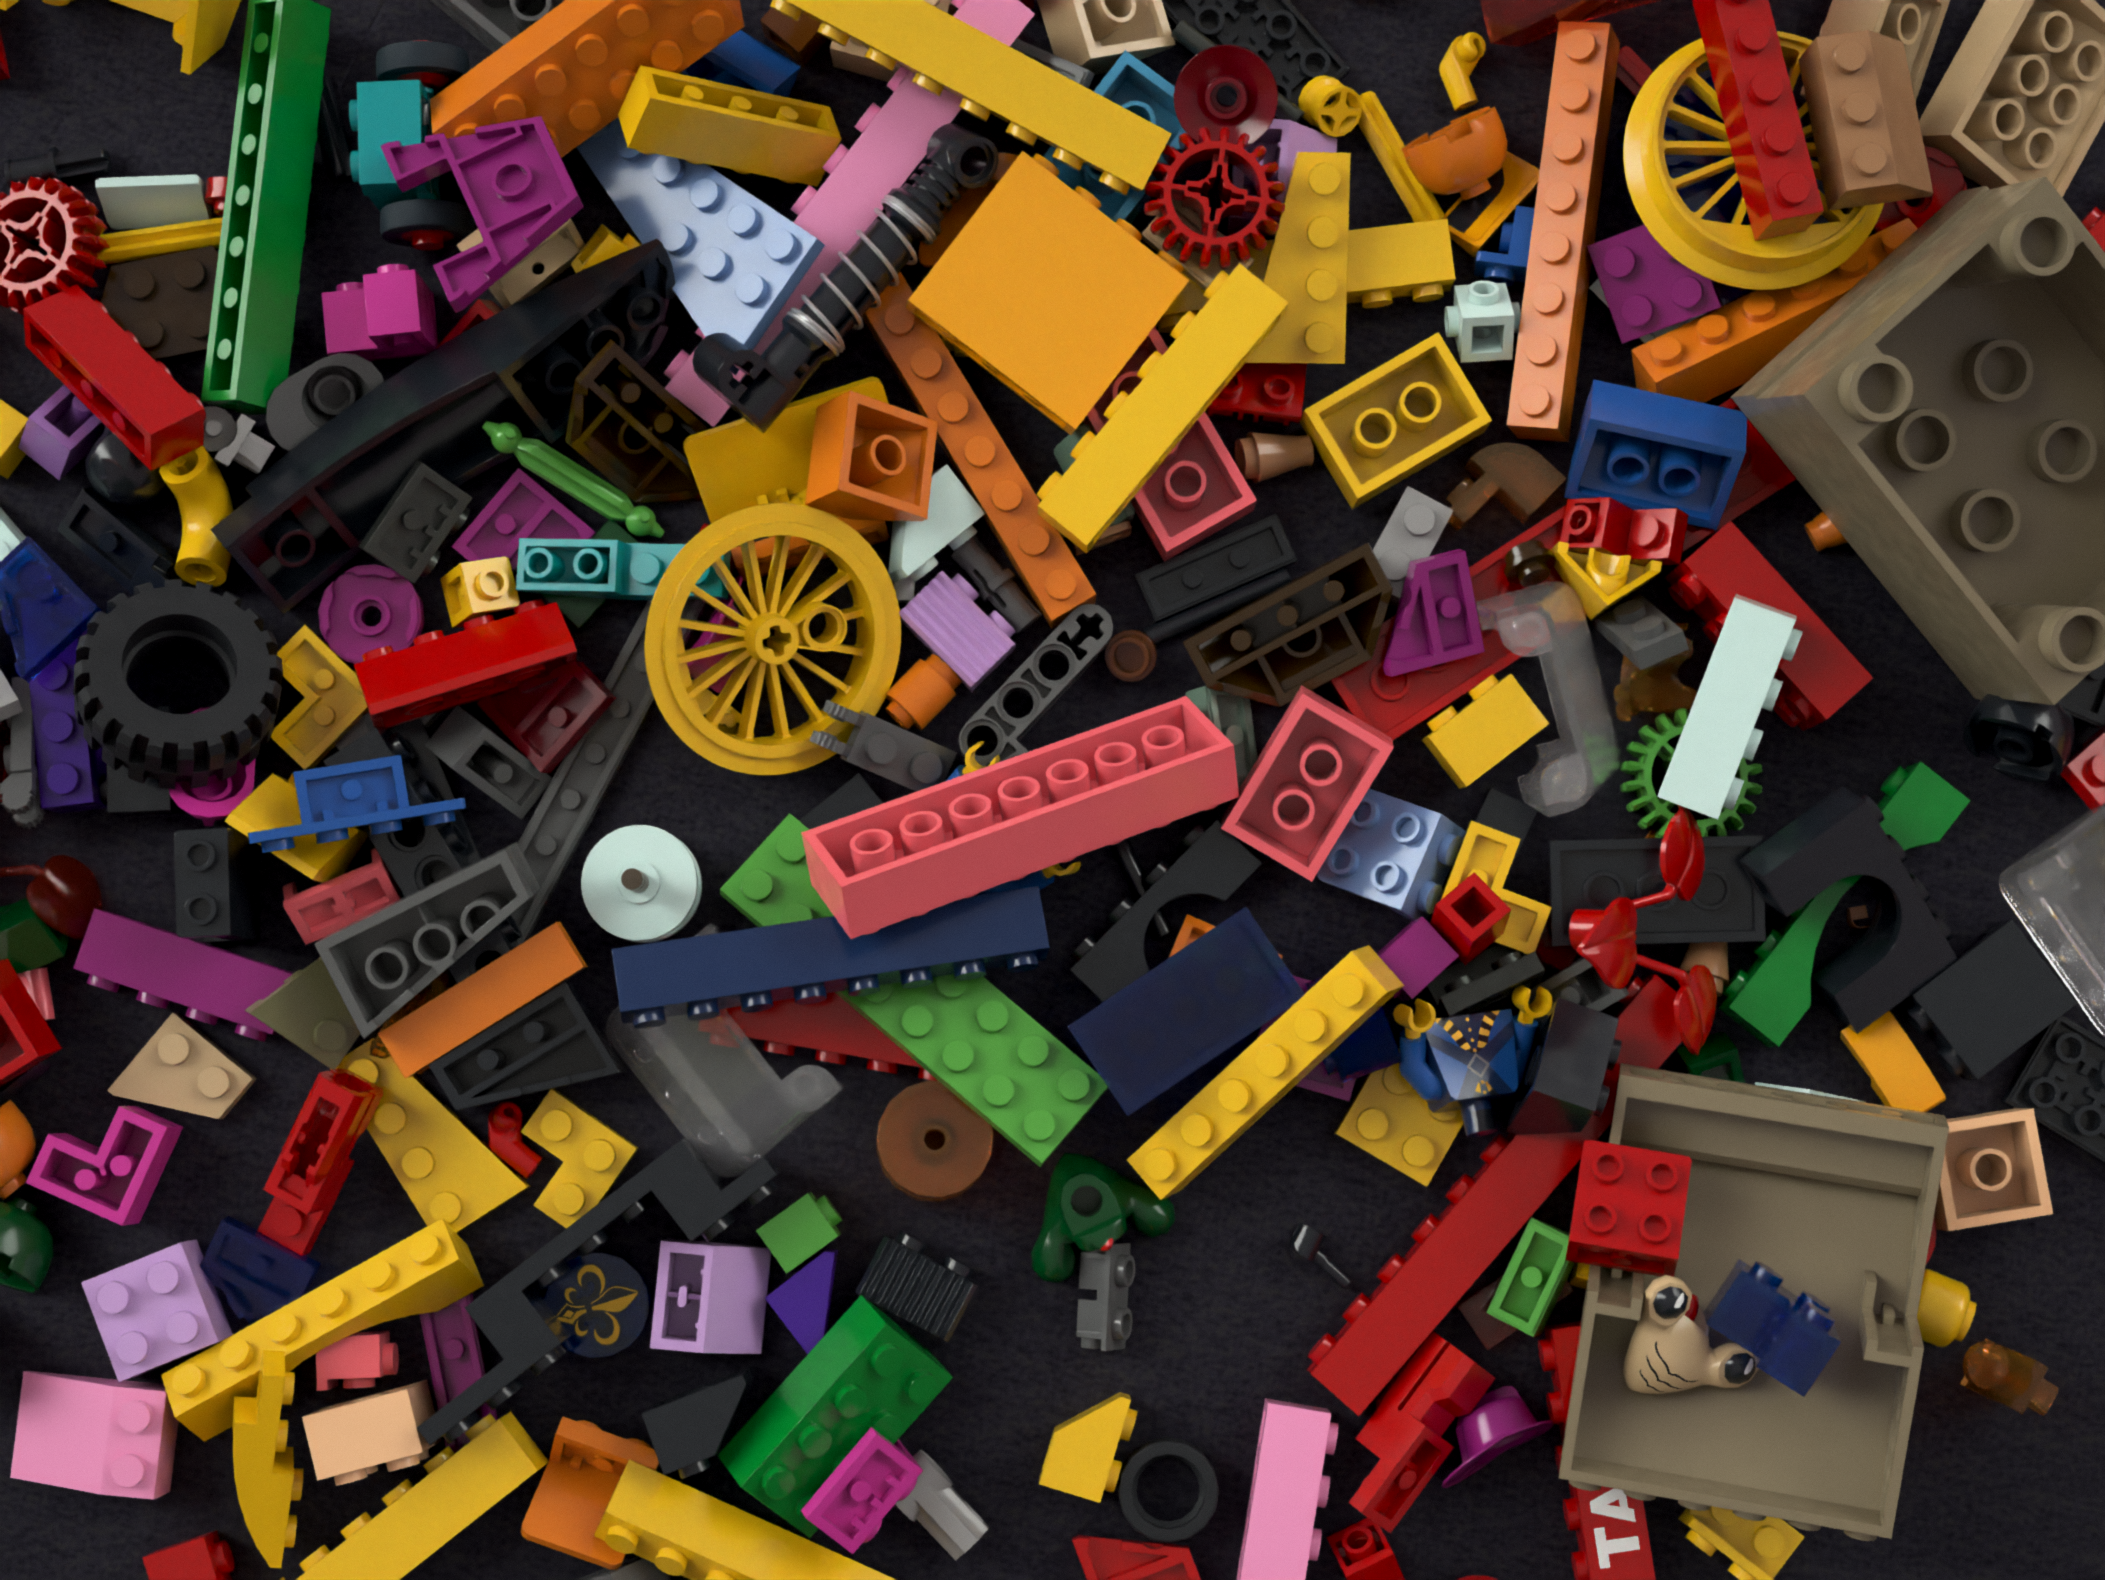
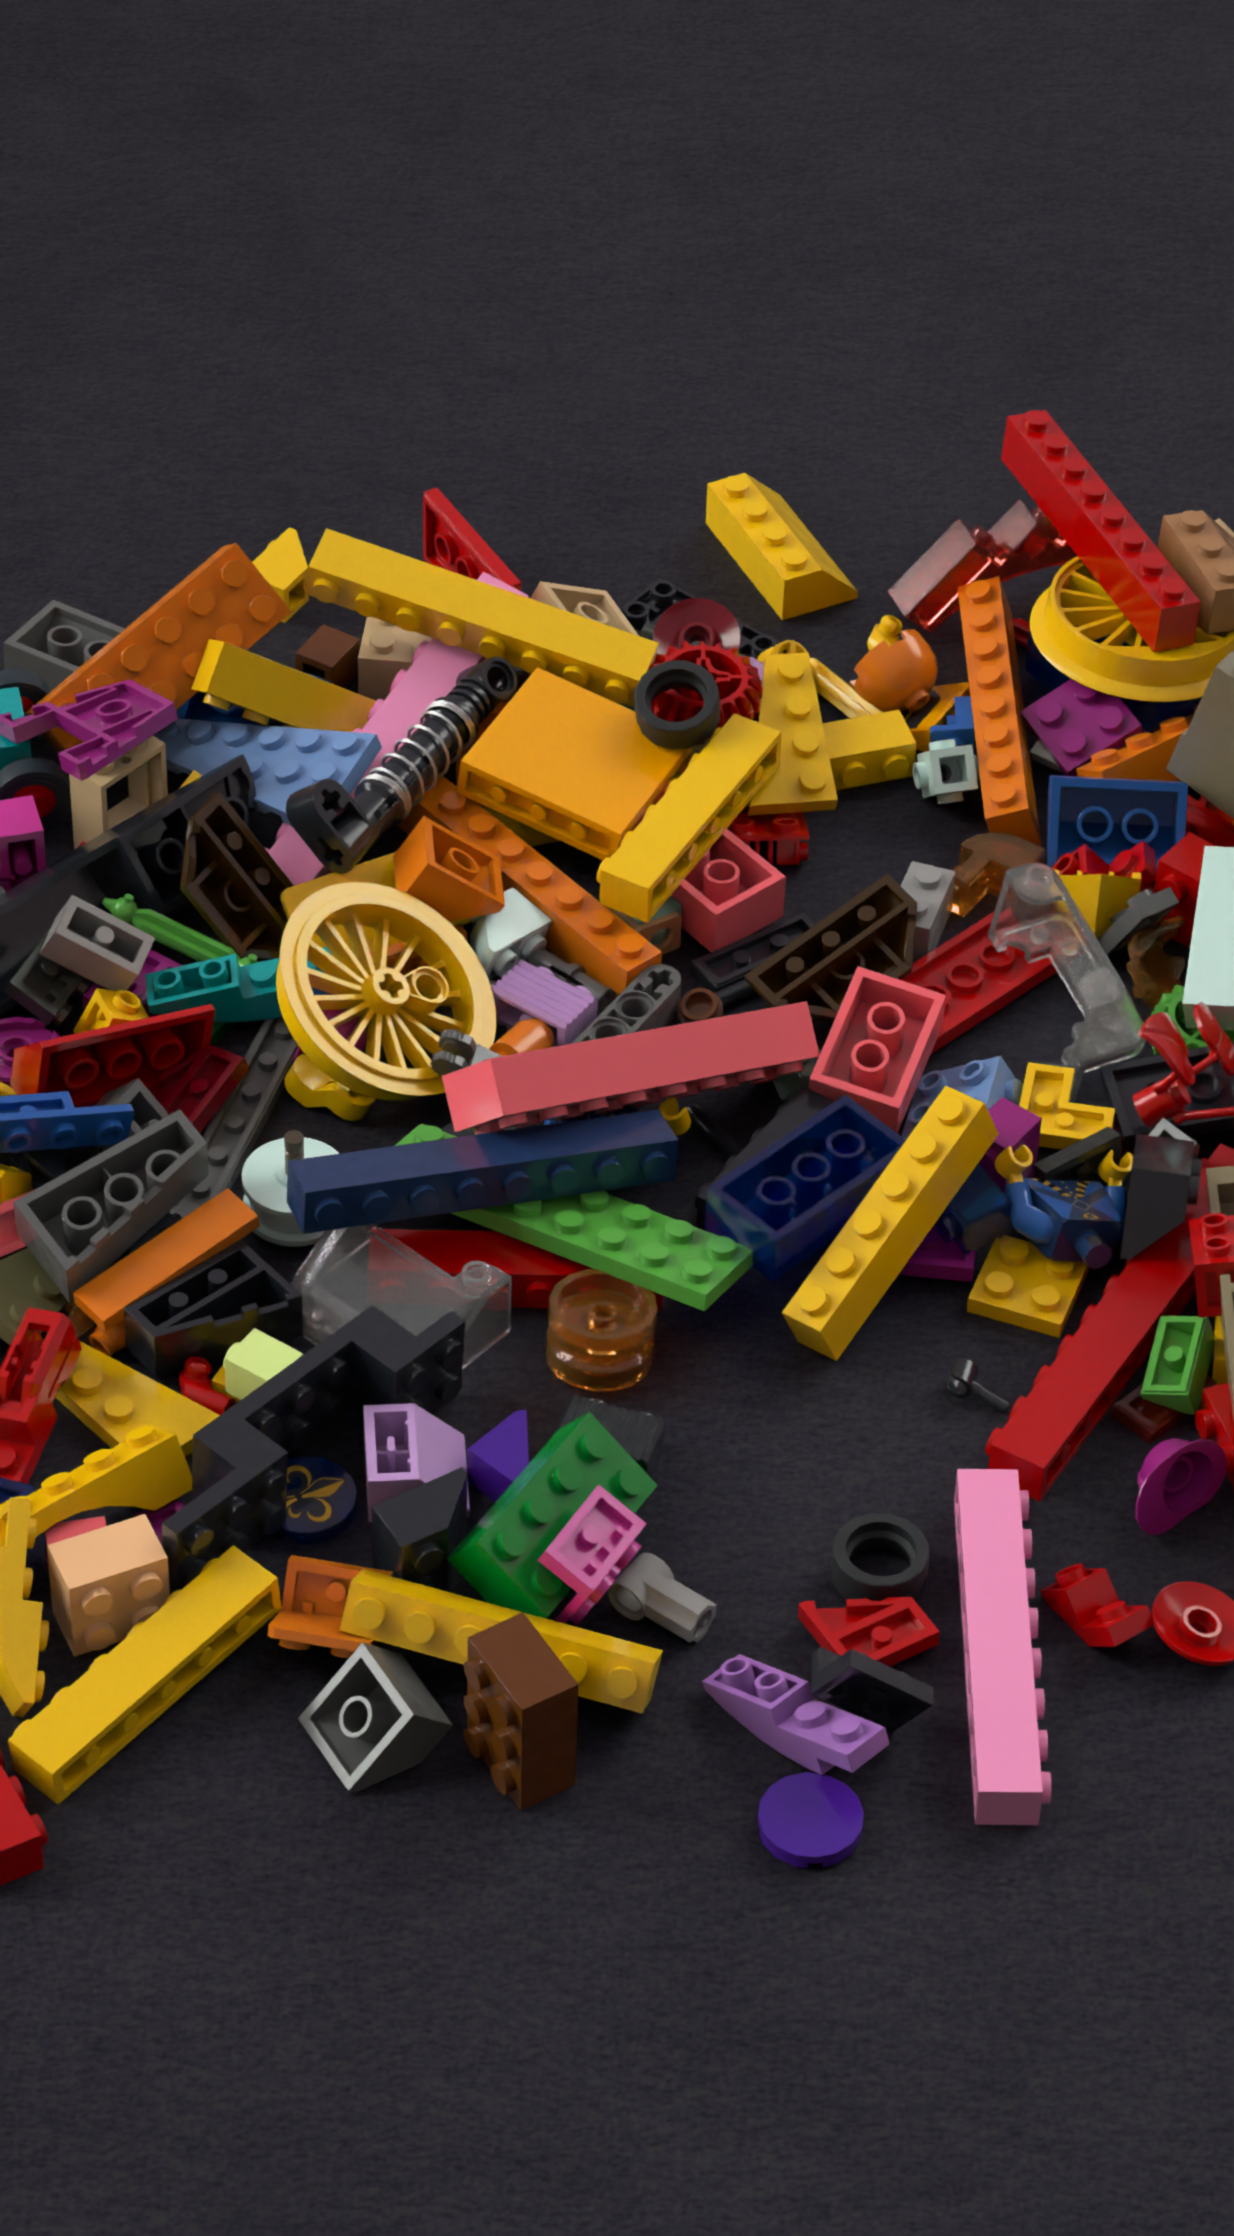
camera: 10 degrees left, 40 degrees down
bright green brick [756,1192,842,1274] -> none
dark green head [1031,1152,1175,1283] -> none
yellow slope [1039,1392,1138,1503] -> none
dark grey hinge [1076,1243,1135,1351] -> none
medium nougat cone [1234,432,1314,483] -> none
yellow brick [1300,332,1492,509] -> none
red plate [1348,1331,1496,1534] -> none
magenta wing [1383,549,1485,677] -> none
yellow brick [1422,674,1550,789] -> none
red brick [1430,872,1511,965] -> none
none -> light grey brick [39,895,155,991]
none -> yellowish green brick [223,1328,303,1400]
none -> black tyre [634,660,720,749]

